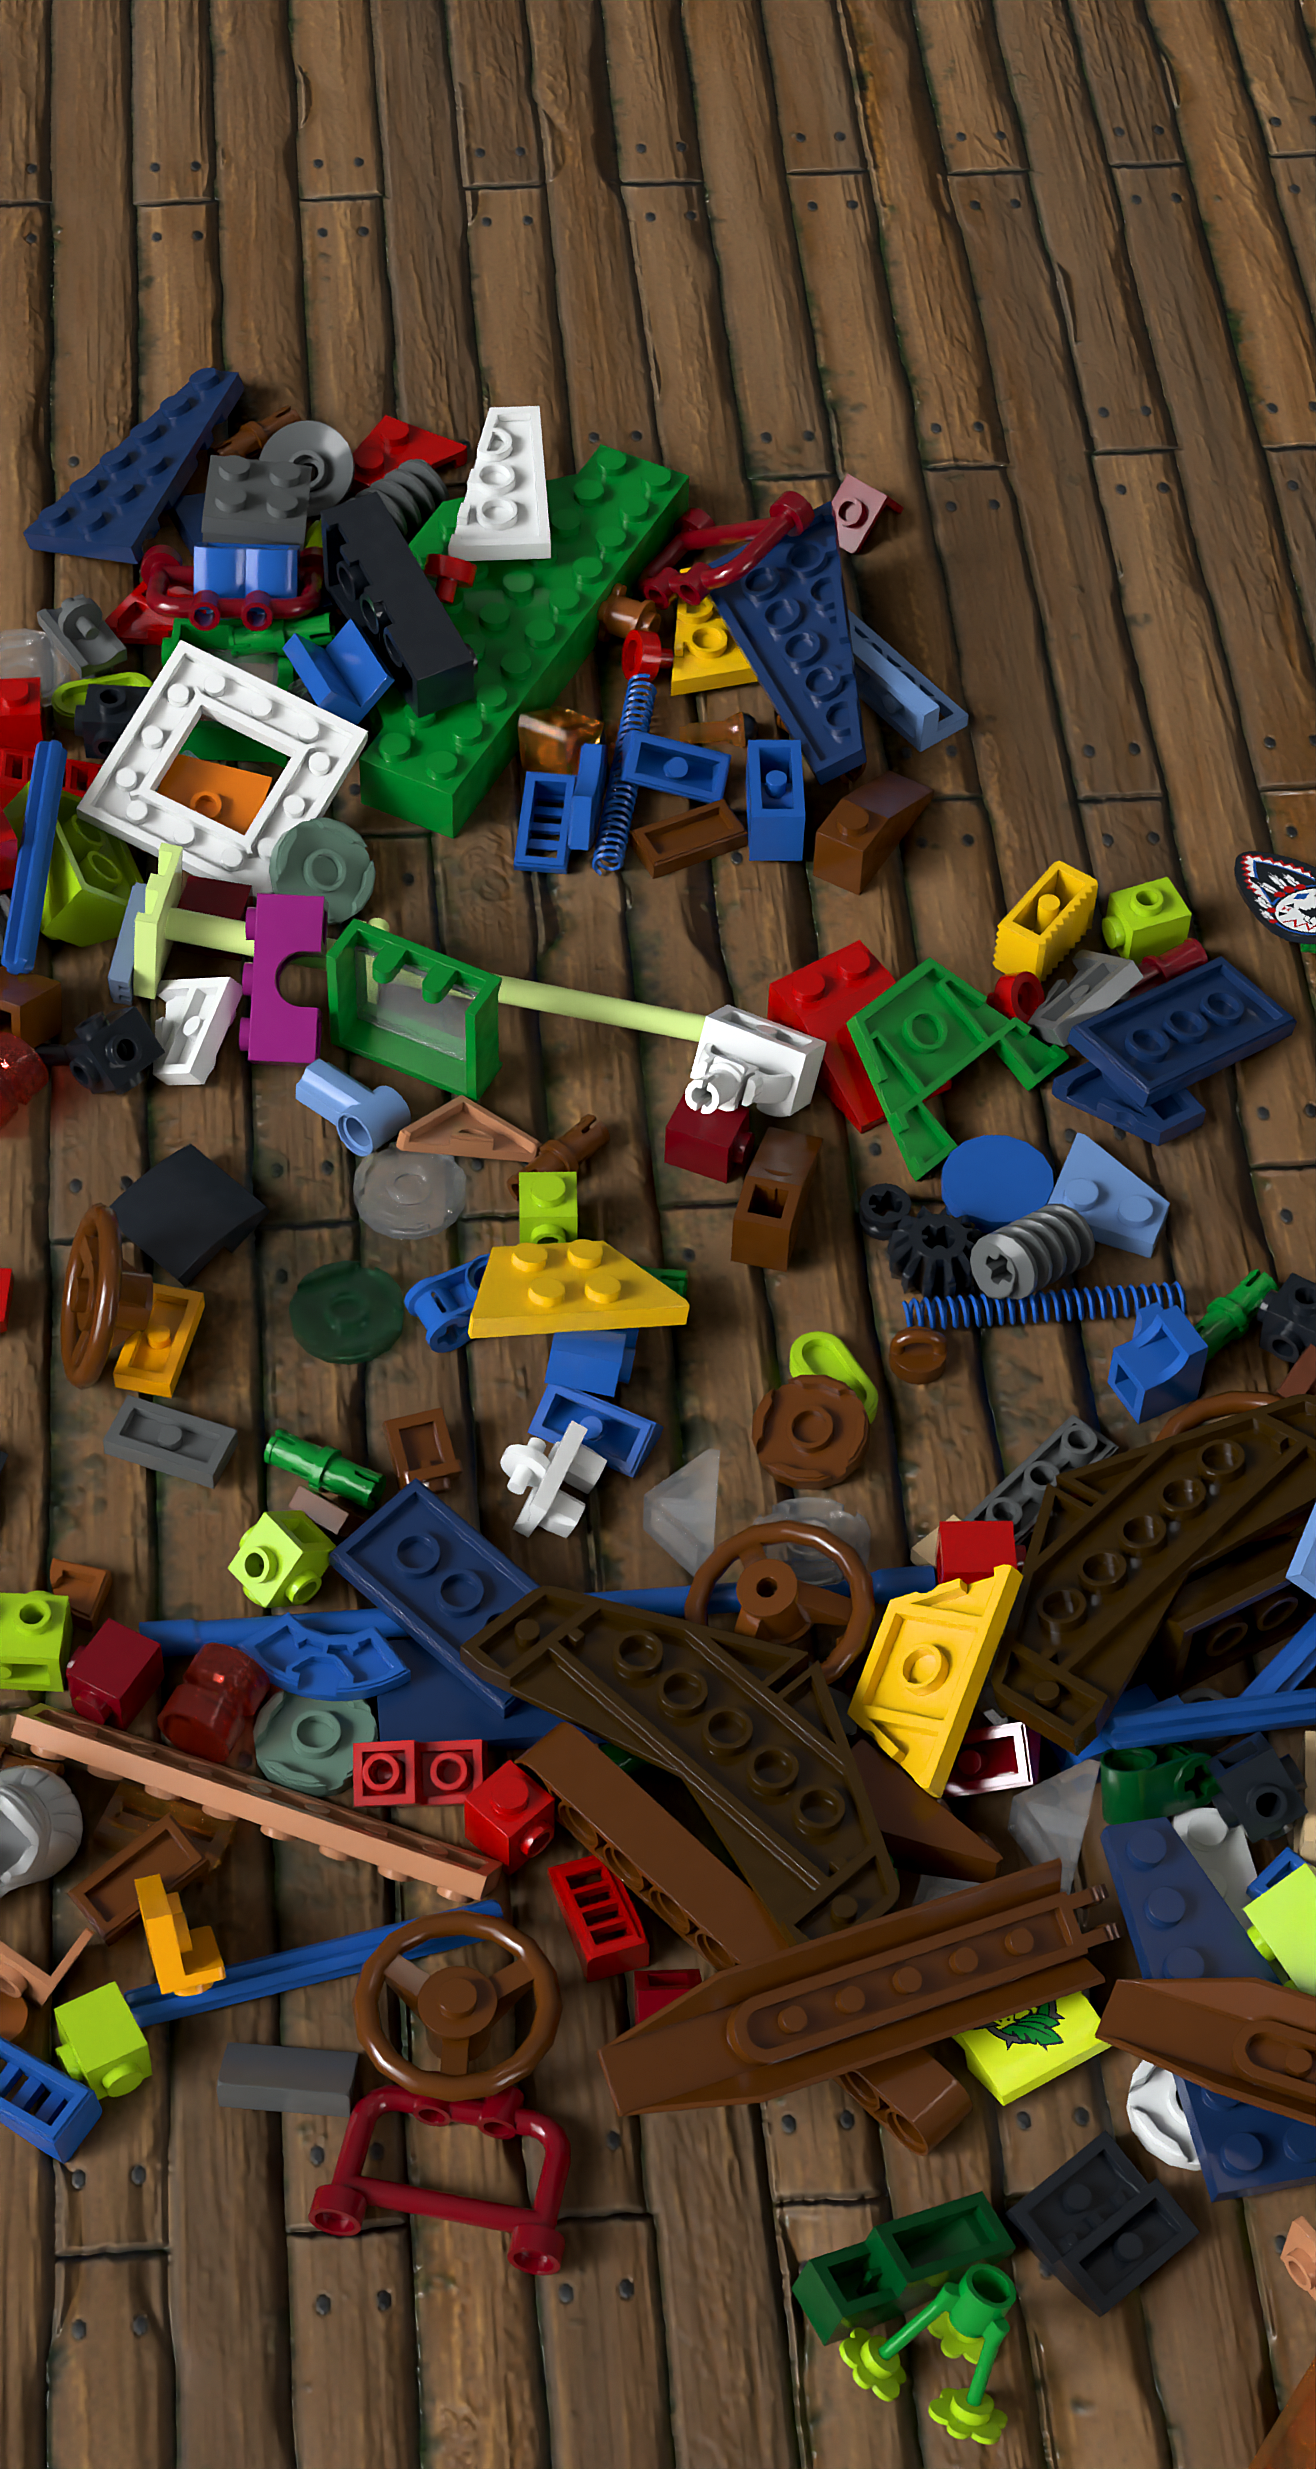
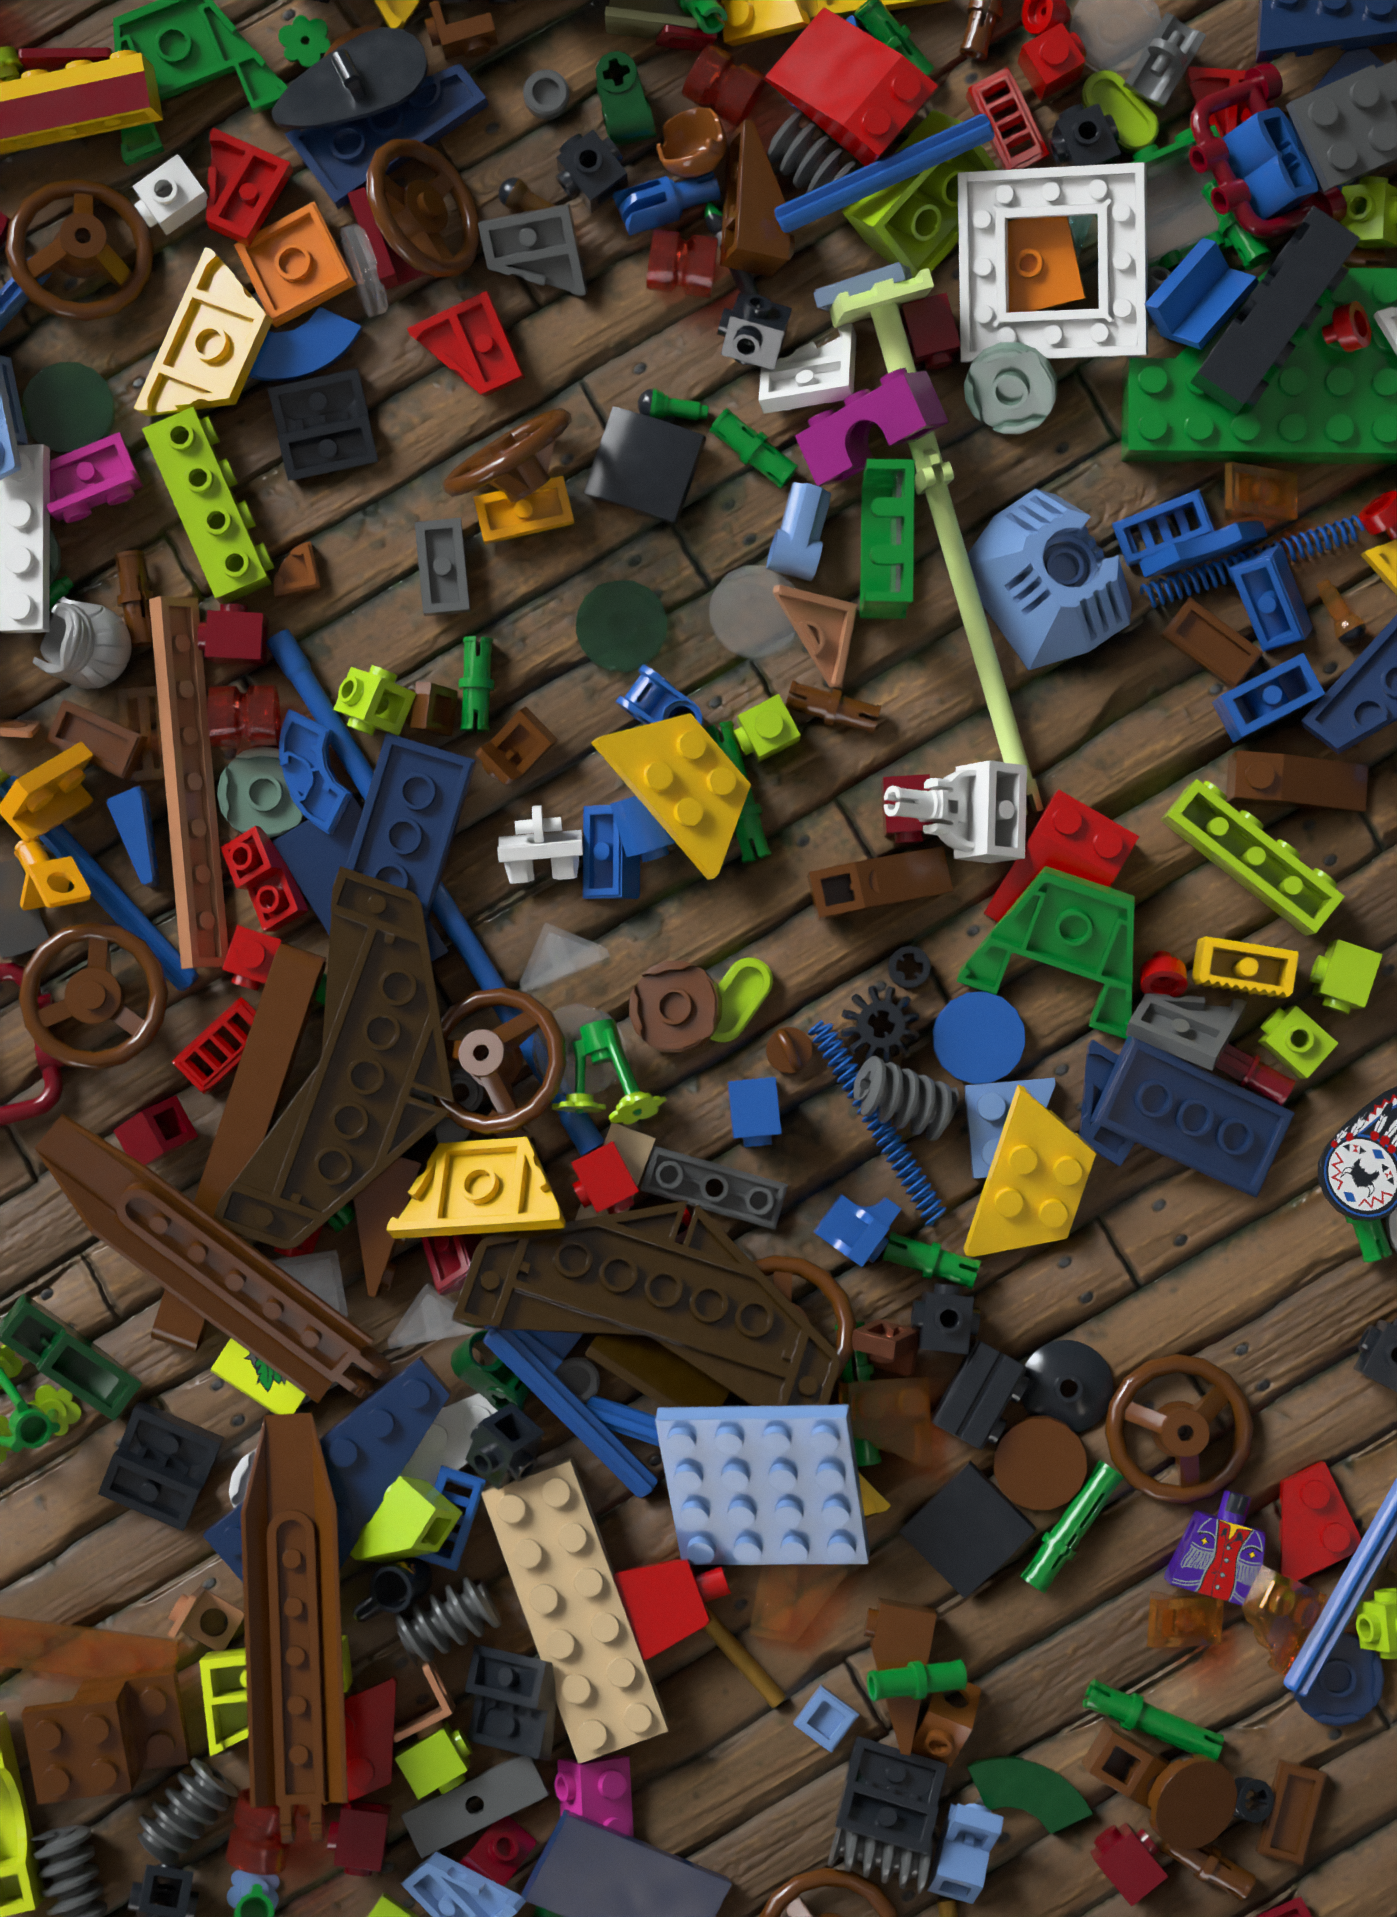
camera: 65 degrees right, 35 degrees up
none -> light orange bracket [14,838,91,911]
none -> blue slope [106,786,160,888]
none -> plant [552,1019,667,1125]
none -> green piece [637,388,709,420]
none -> green pin [709,408,799,489]
none -> blue brick [727,1077,781,1147]
none -> yellow wing [963,1085,1096,1257]
none -> medium blue helmet [967,489,1132,670]
none -> lime brick [1160,779,1345,936]
none -> lime brick [1310,939,1383,1014]

